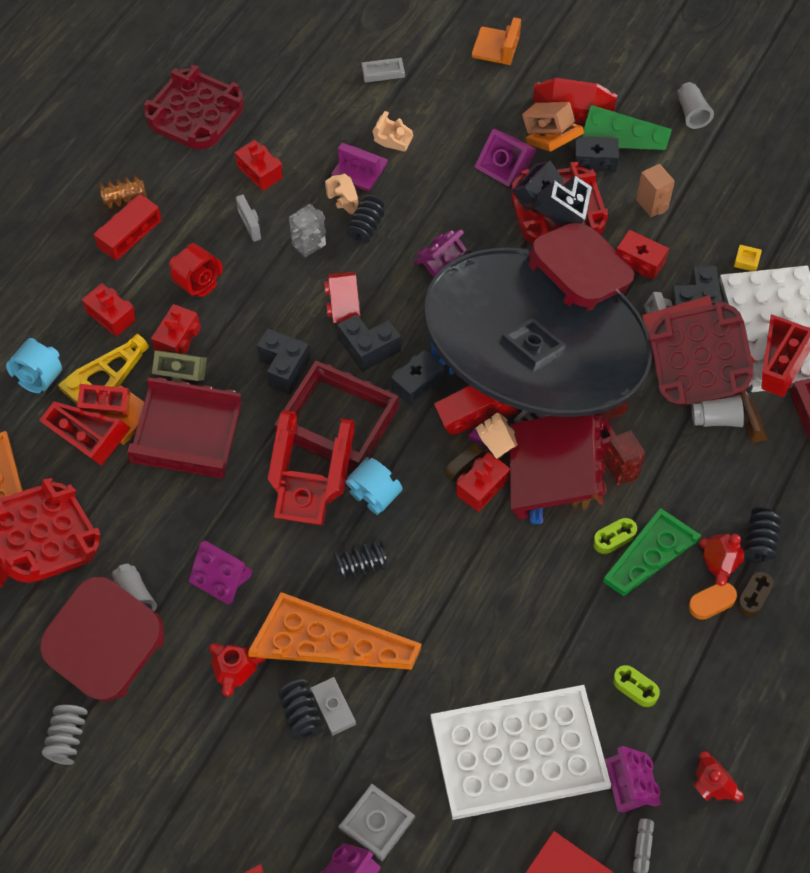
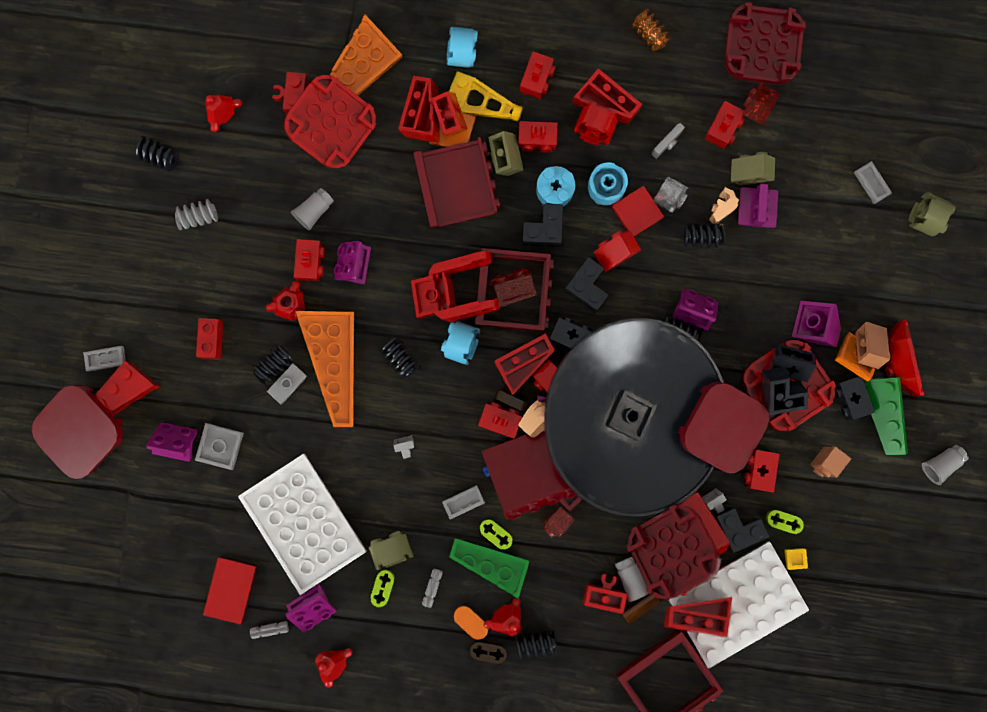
camera: 65 degrees right, 25 degrees up
dark red tile [40,577,165,702] -> none
red brick [94,194,162,261] -> none
light nougat hand [373,111,413,151] -> none
orange bracket [472,17,521,65] -> none
none -> red brick [196,318,223,360]
none -> red brick [294,239,325,282]
none -> olive brick [369,531,414,570]
none -> light grey tile [393,435,414,459]
none -> light grey axle [422,569,443,608]
none -> light grey plate [442,485,485,519]
none -> clear red bracket [491,268,537,307]
none -> red wedge [494,333,555,396]
none -> medium azure brick [536,166,575,206]
none -> red wedge [573,69,642,125]
none -> red brick [583,573,627,614]
none -> medium azure brick [588,162,628,205]
none -> red tile [611,186,664,237]
none -> olive brick [731,152,775,186]
none -> clear red brick [743,82,780,125]
none -> lime beam [765,510,804,534]
none -> olive brick [909,192,955,237]

